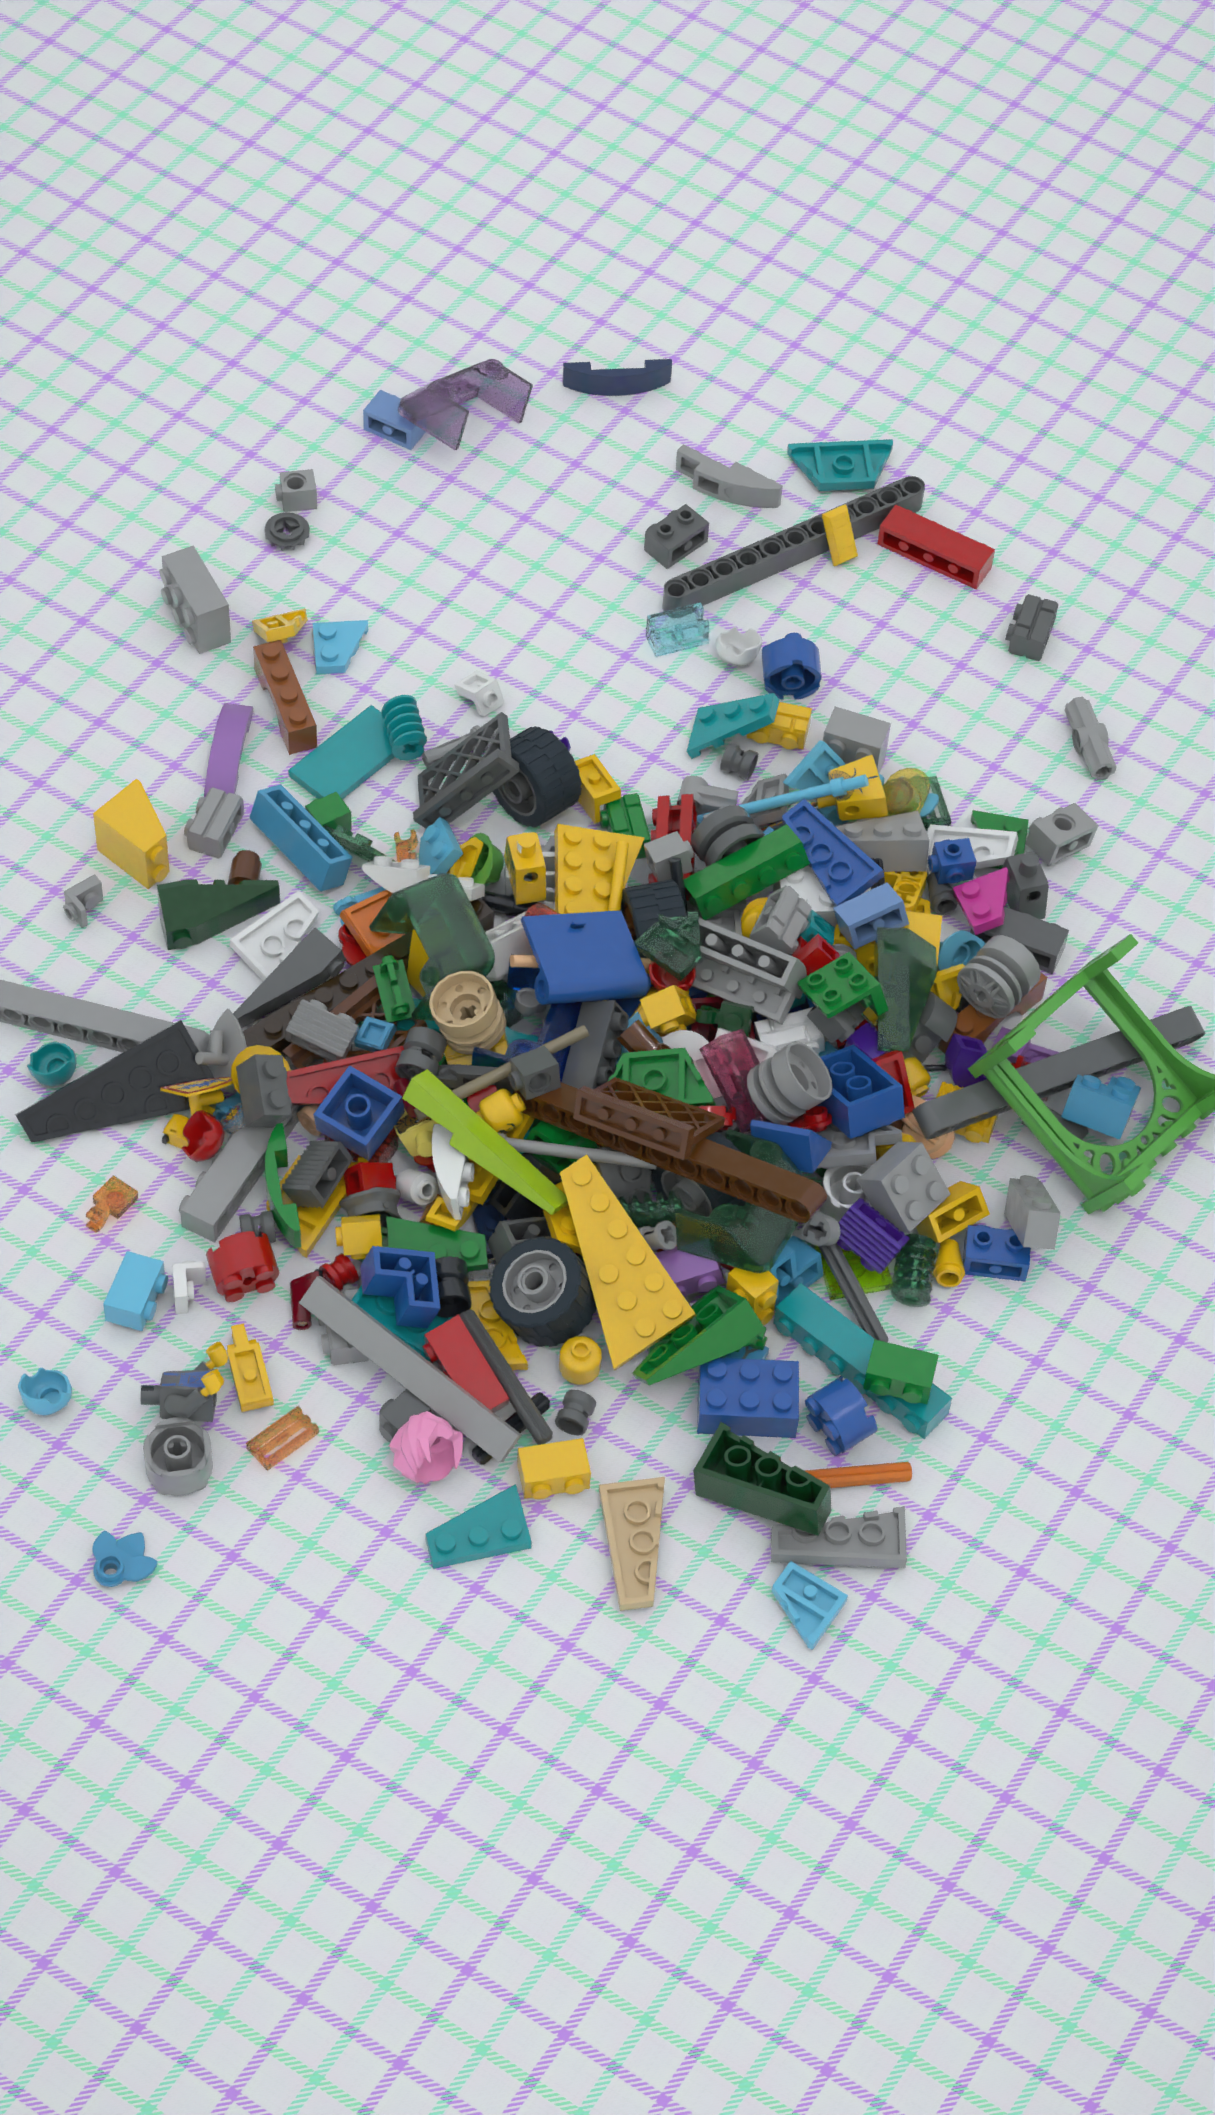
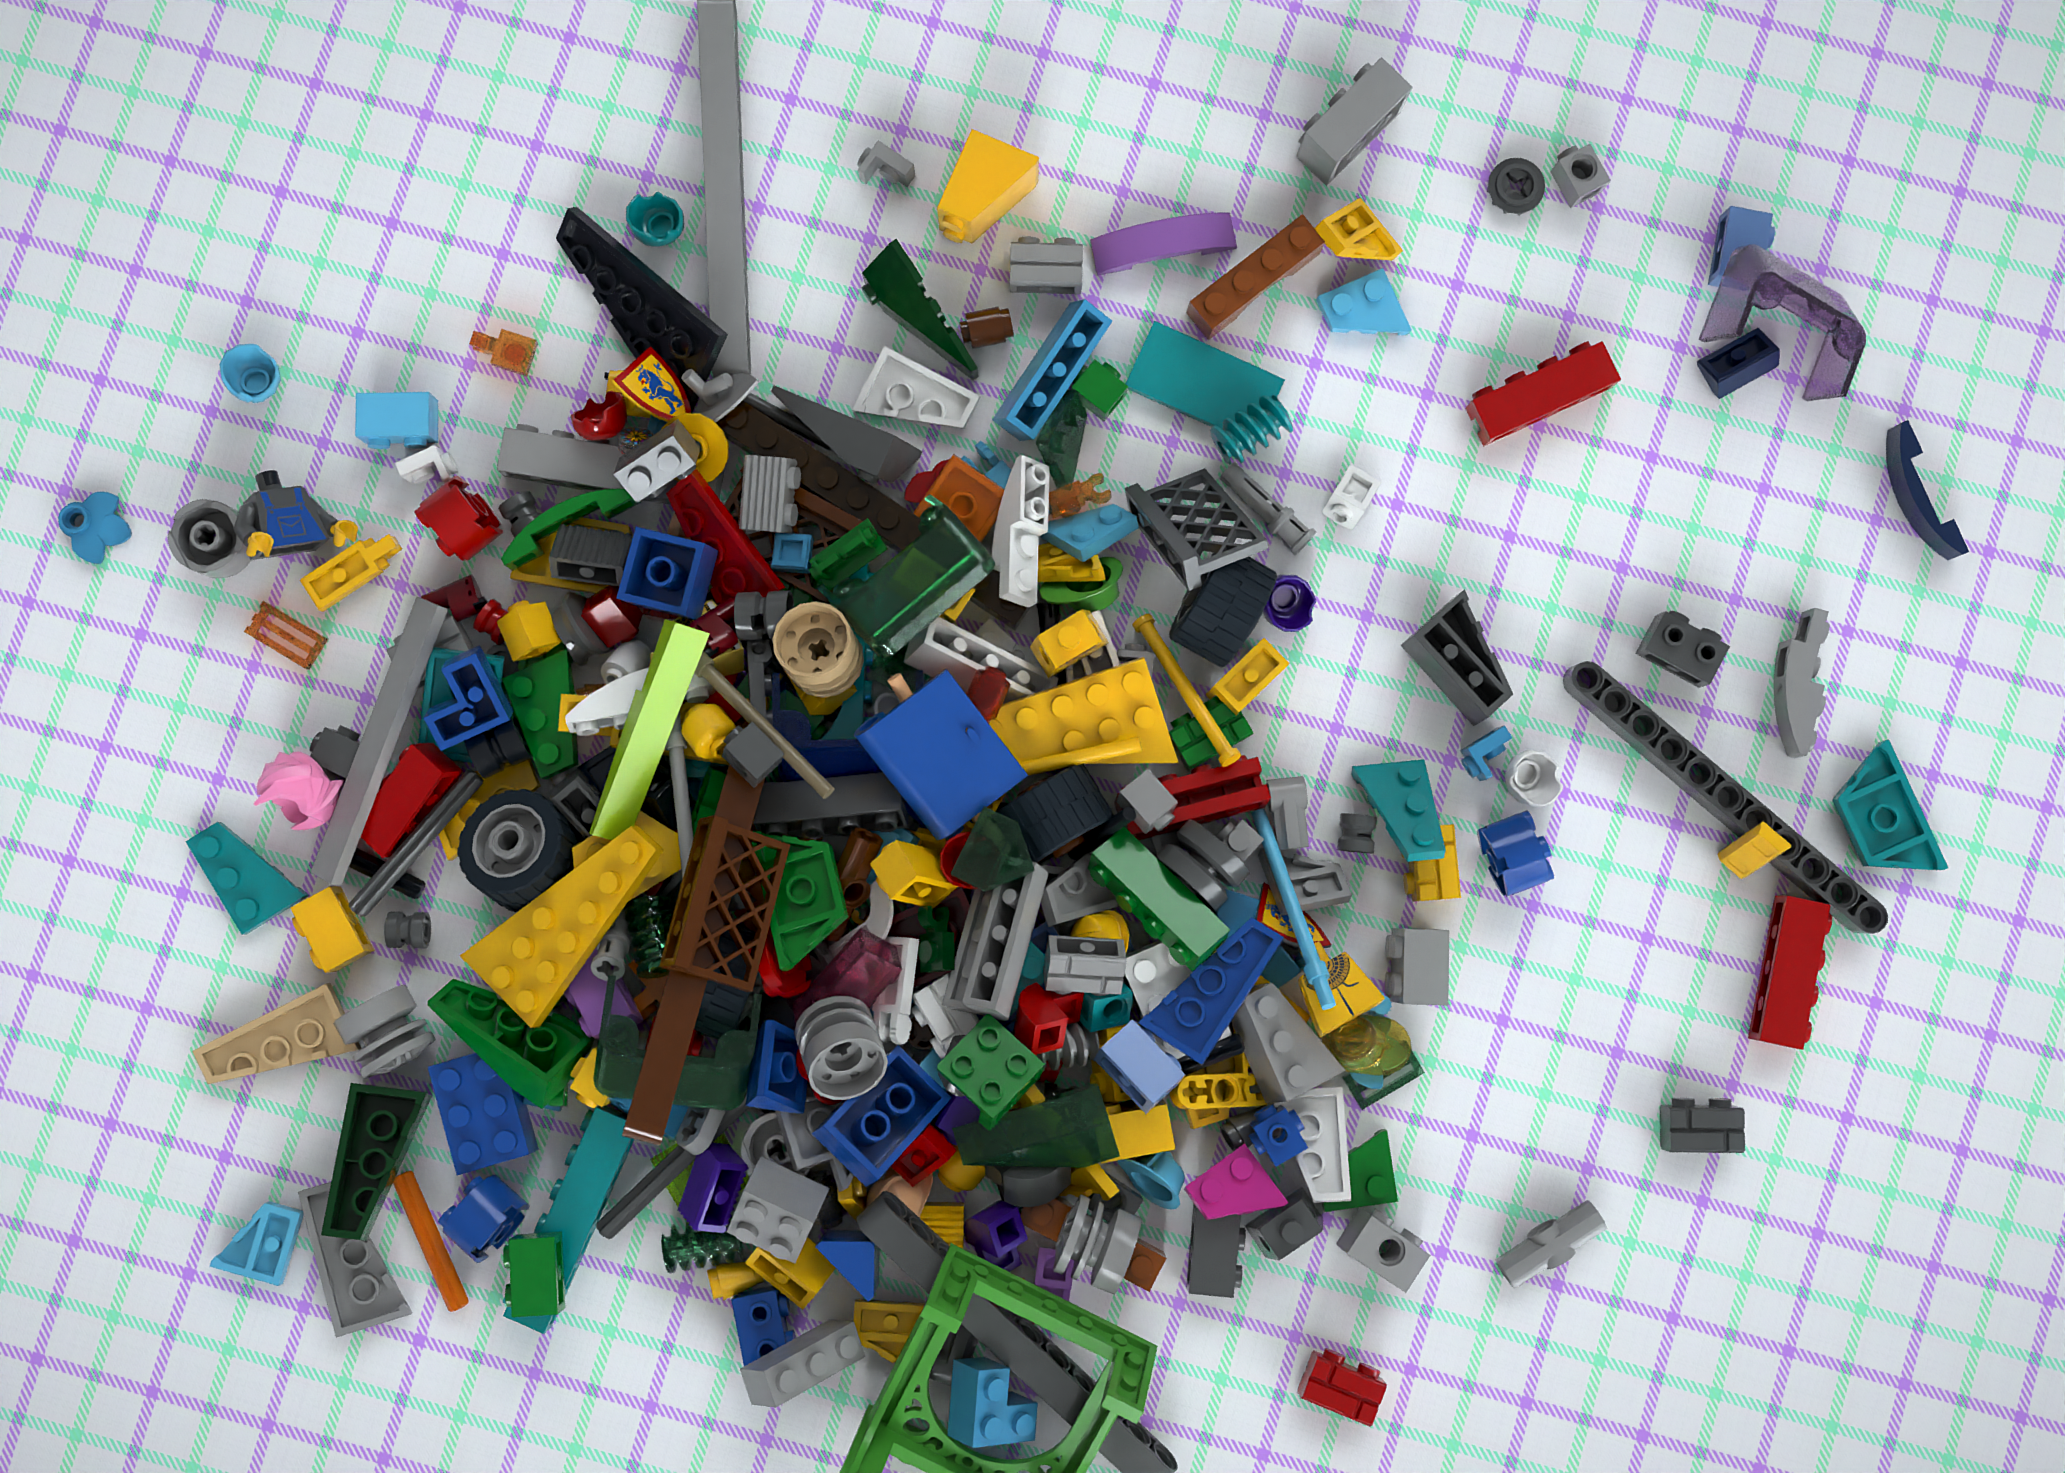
camera: 70 degrees right, 30 degrees up
yellow head [559,1336,602,1385] -> none
clear light blue hinge [646,602,709,657] -> none
medium azure wing [783,740,846,790] -> none
none -> light grey wheel [333,985,436,1079]
none -> blue slope [815,1230,880,1302]
none -> yellow wing [853,1299,925,1363]
none -> yellow bar [1132,614,1241,767]
none -> red brick [1297,1348,1387,1427]
none -> dark grey wedge [1401,589,1513,726]
none -> dark azure bracket [1460,726,1512,781]
none -> red brick [1465,341,1621,447]
none -> dark blue slope [1697,328,1780,399]

